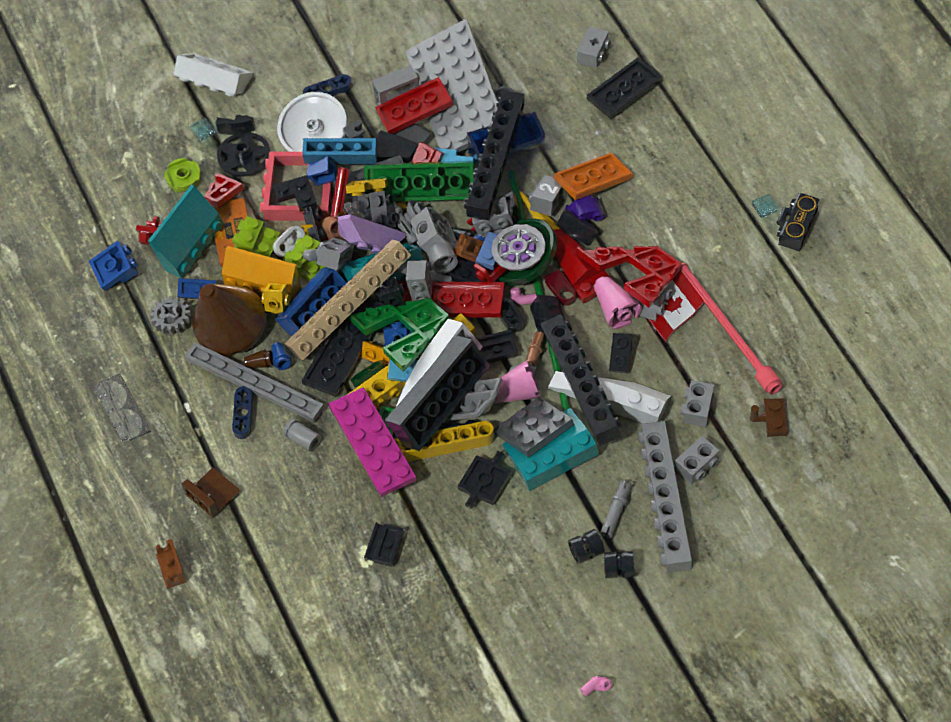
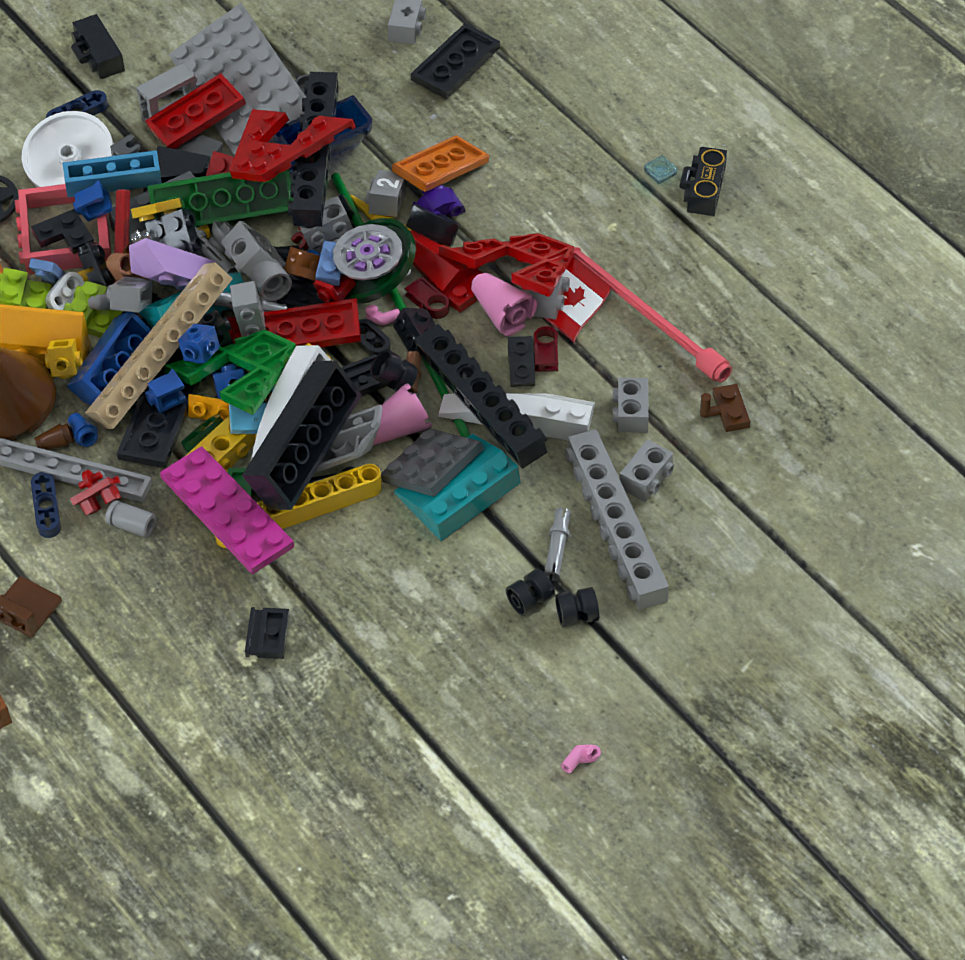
camera: 15 degrees left, 5 degrees down
black plate [458,451,512,509] -> none
none -> medium blue plate [29,258,66,284]
none -> red hips [70,469,121,516]
none -> black piece [71,14,125,79]
none -> blue window [145,369,187,413]
none -> blue brick [178,324,220,363]
none -> red wing [229,109,356,182]
none -> black wheel [370,349,418,392]
none -> dark red piece [533,326,559,372]

